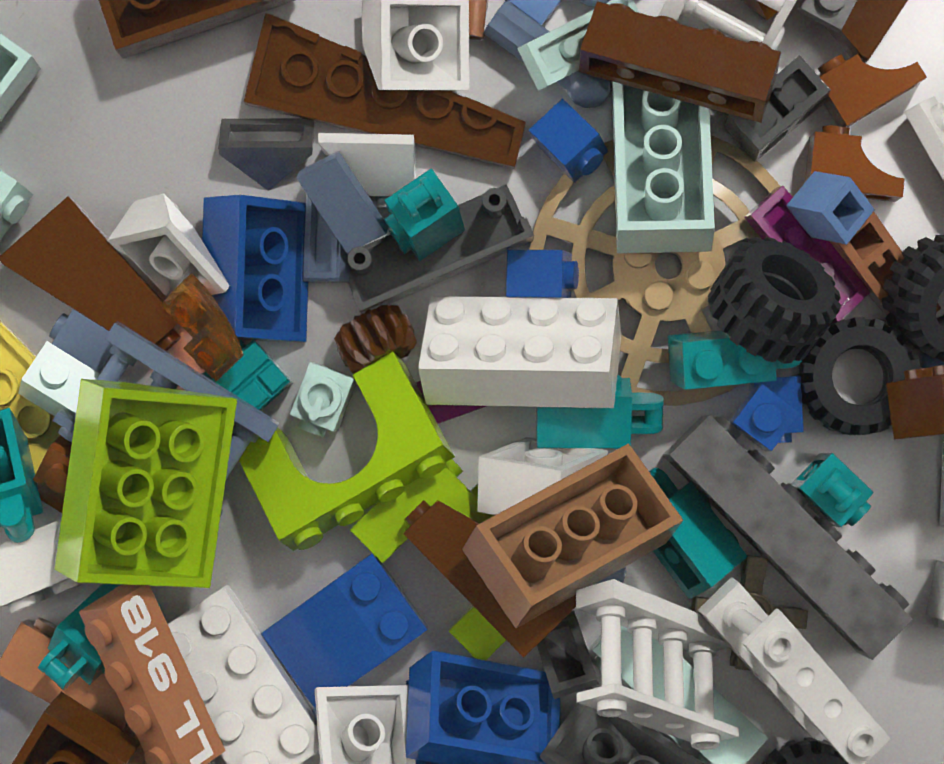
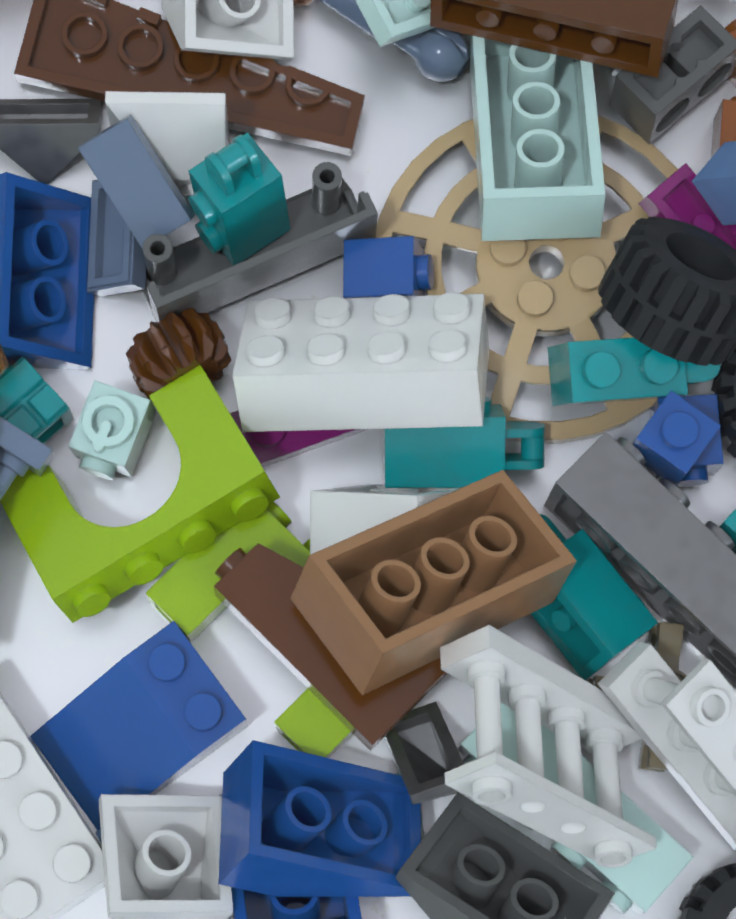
camera: 10 degrees left, 10 degrees down
blue brick [529,98,609,183] -> none

